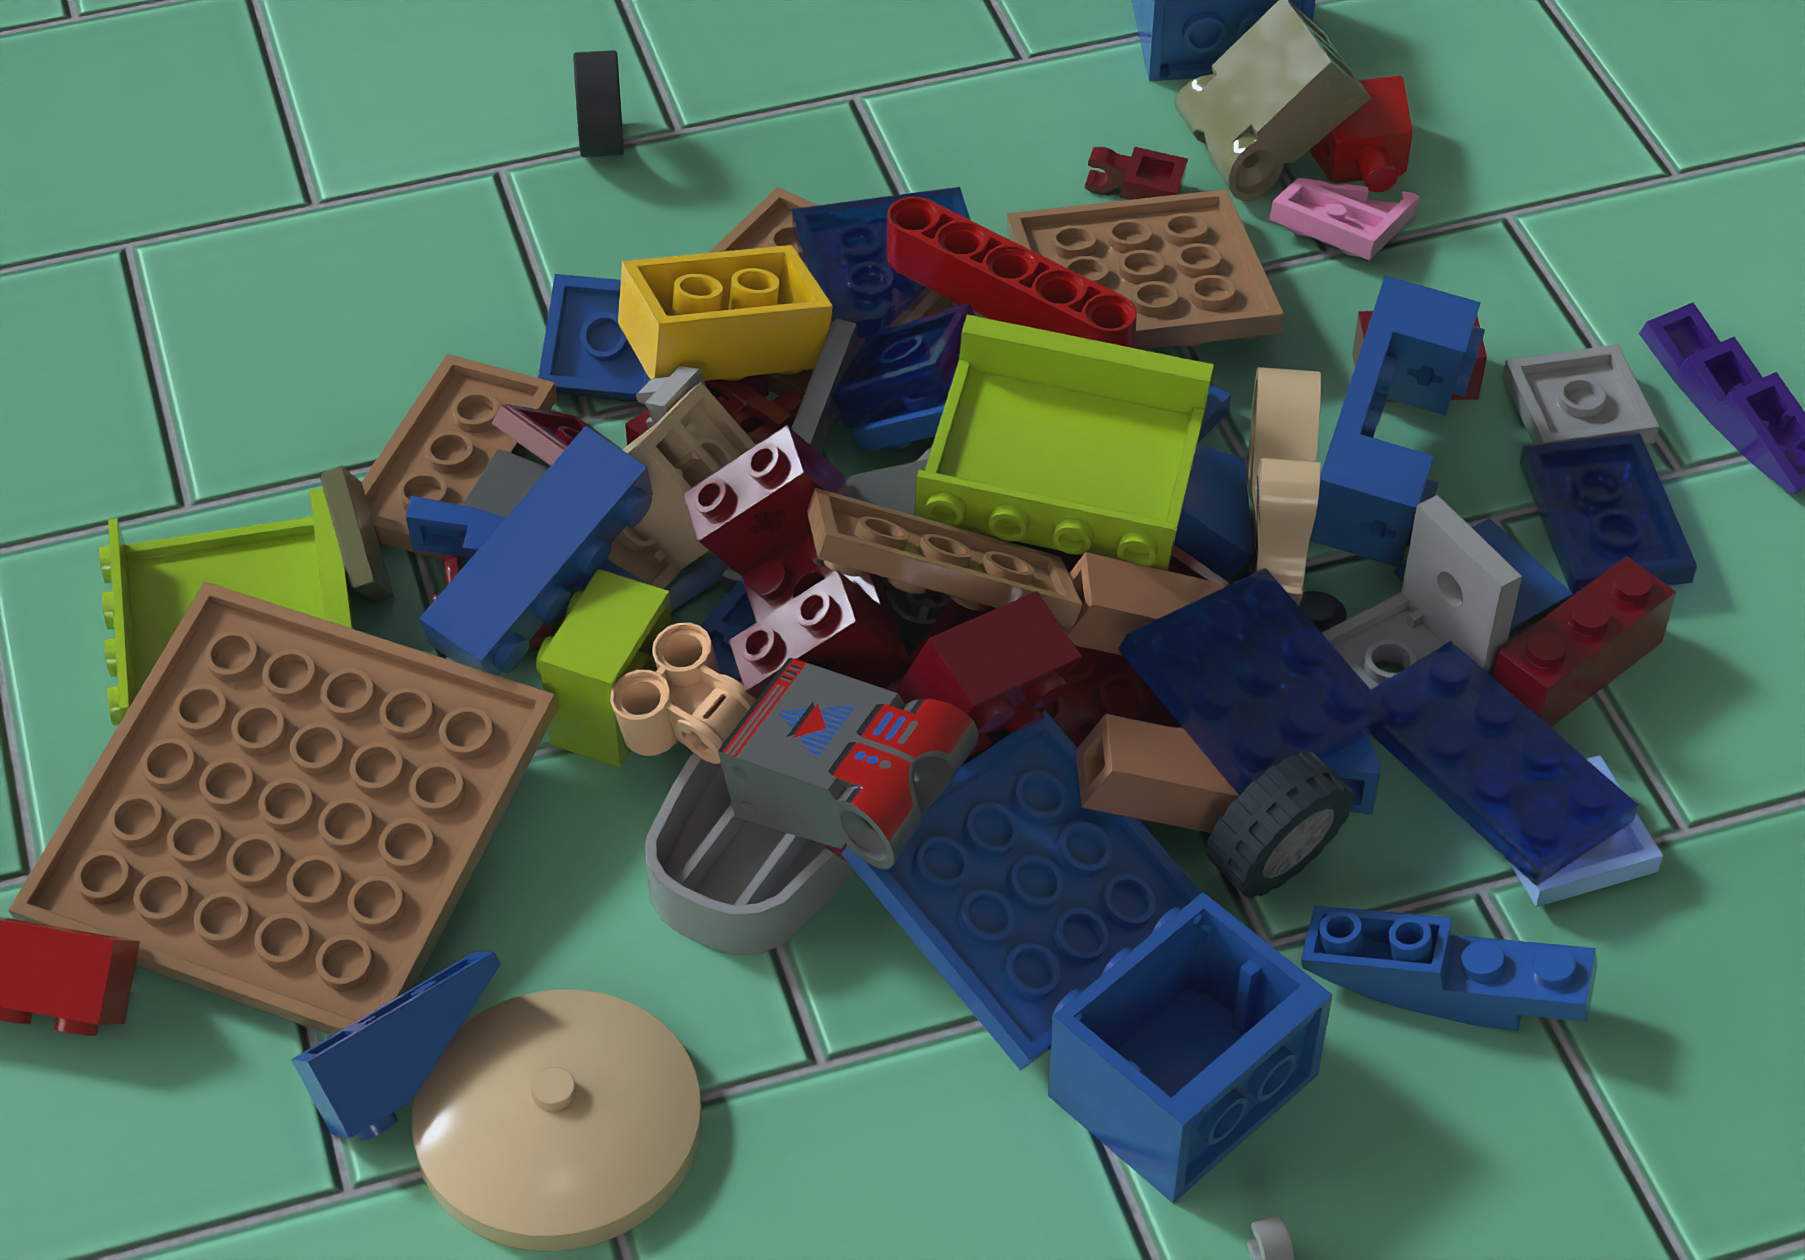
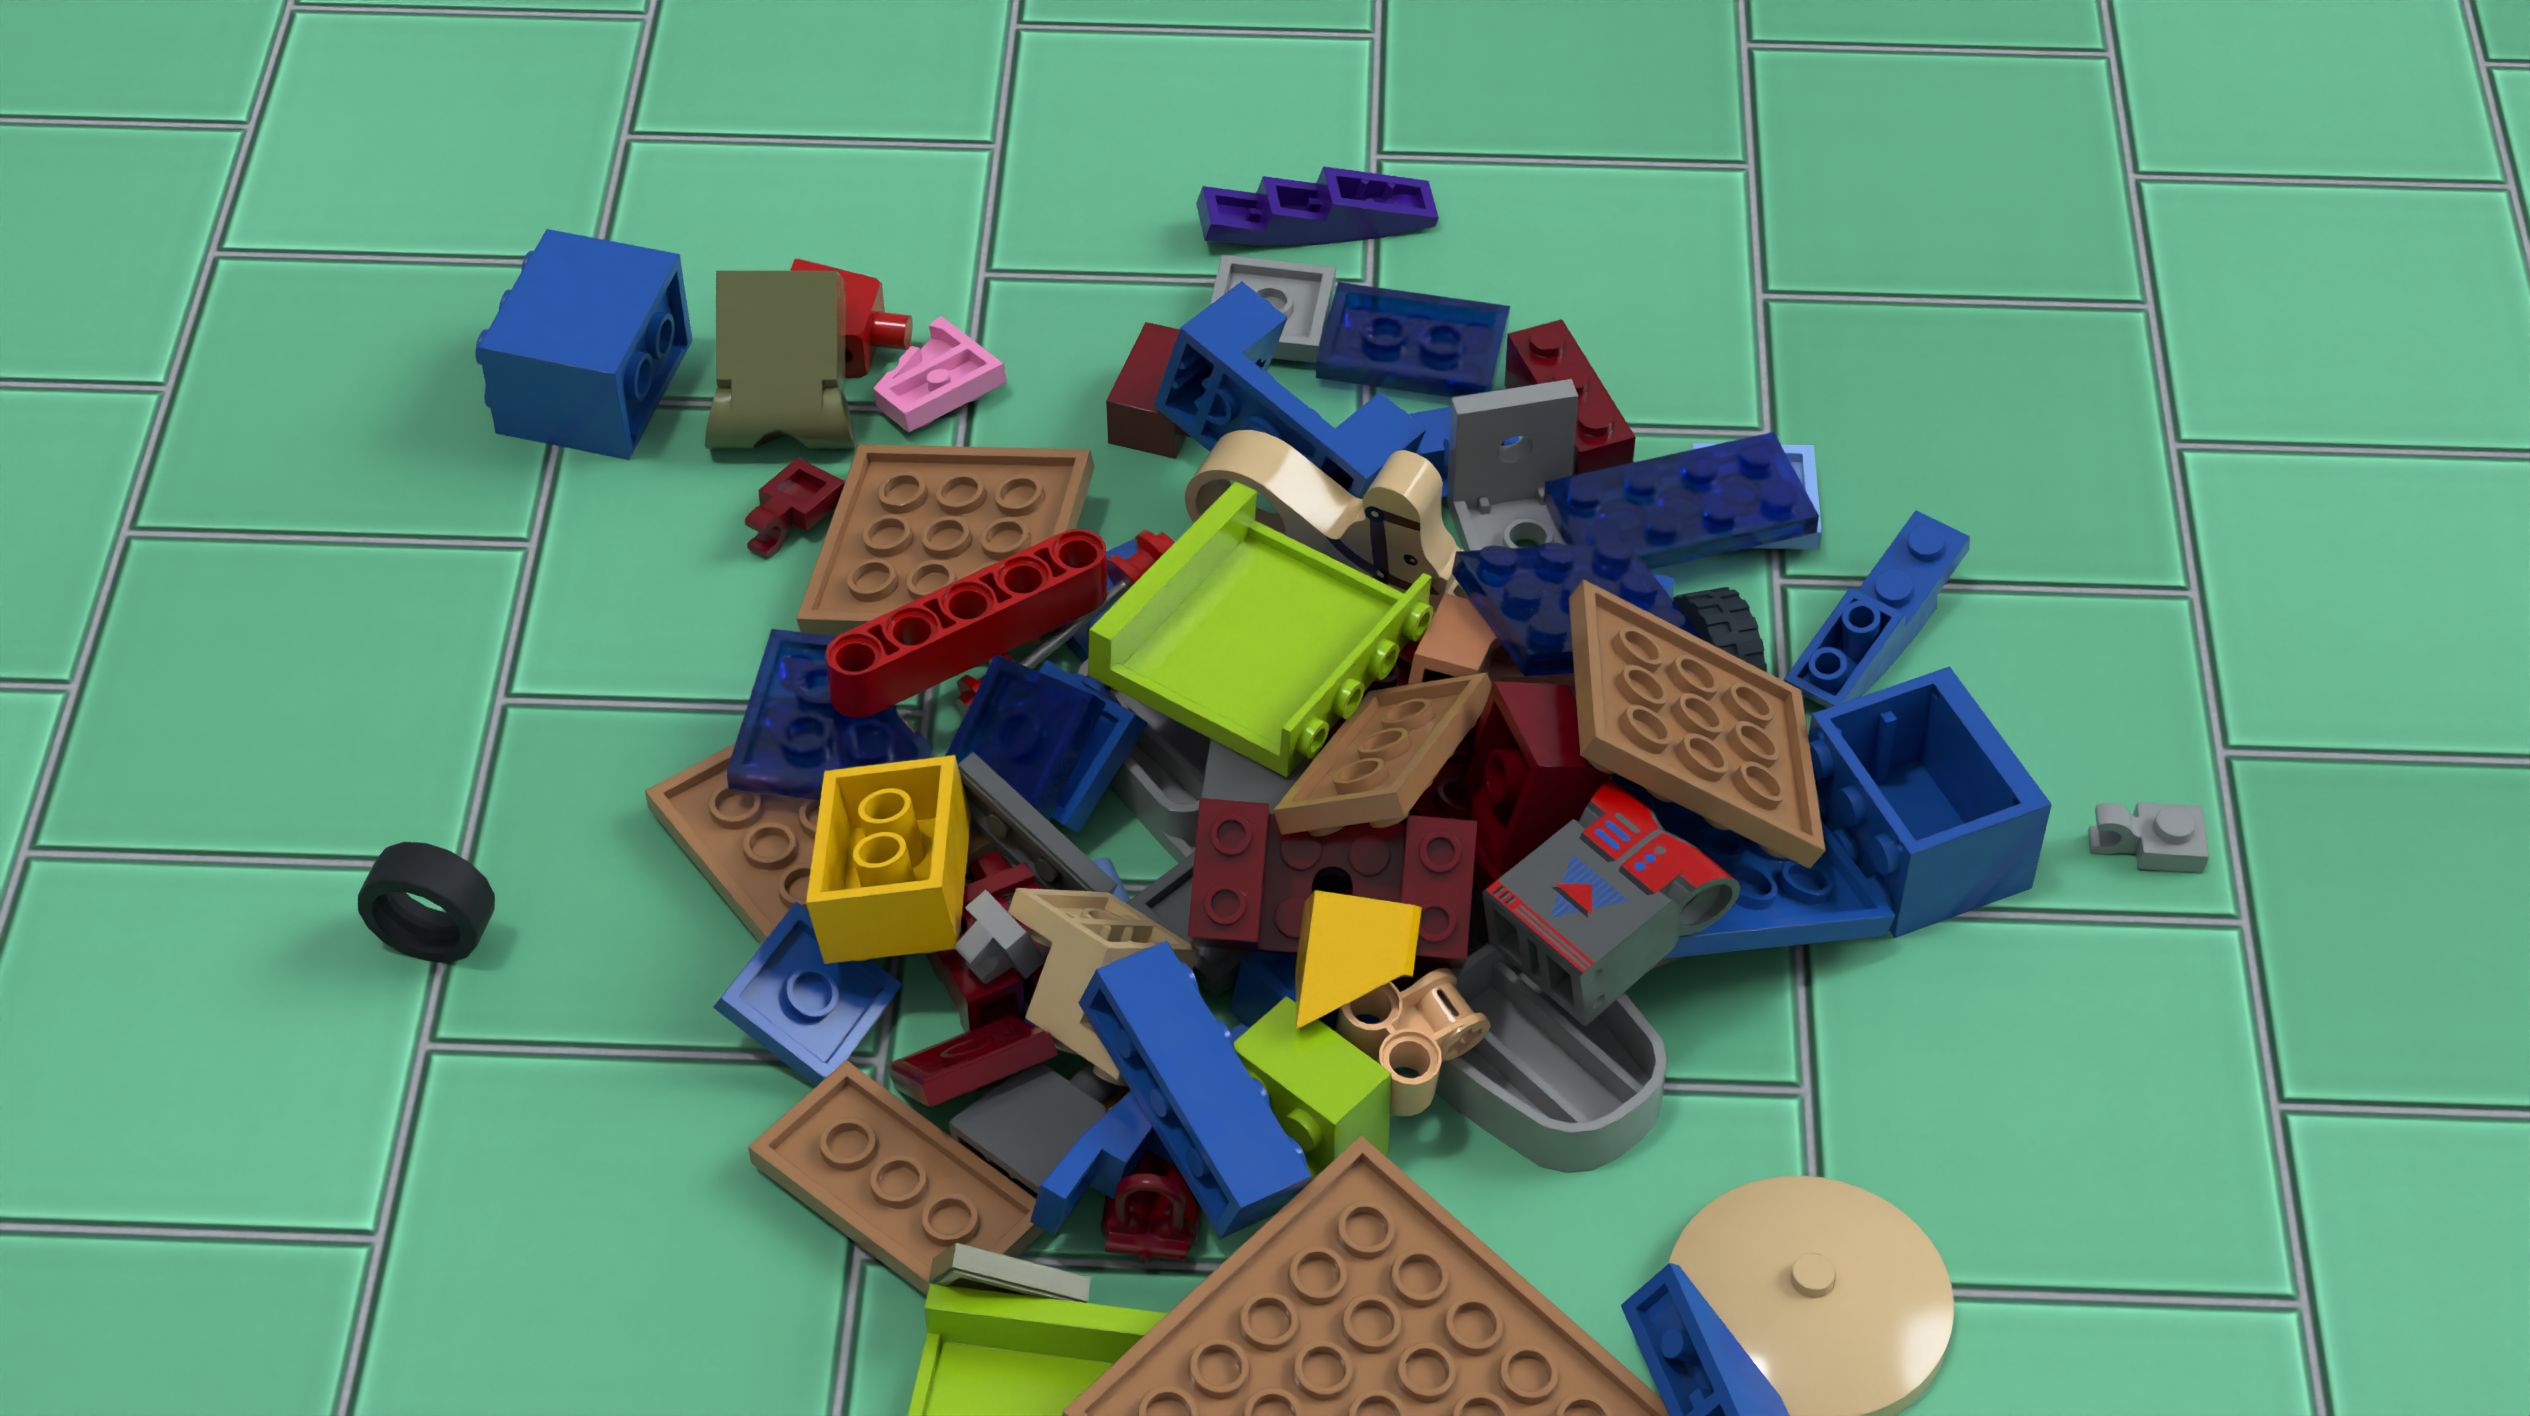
camera: 70 degrees left, 0 degrees up
none -> yellow slope [1295,890,1422,1030]
none -> medium nougat plate [1569,579,1826,869]

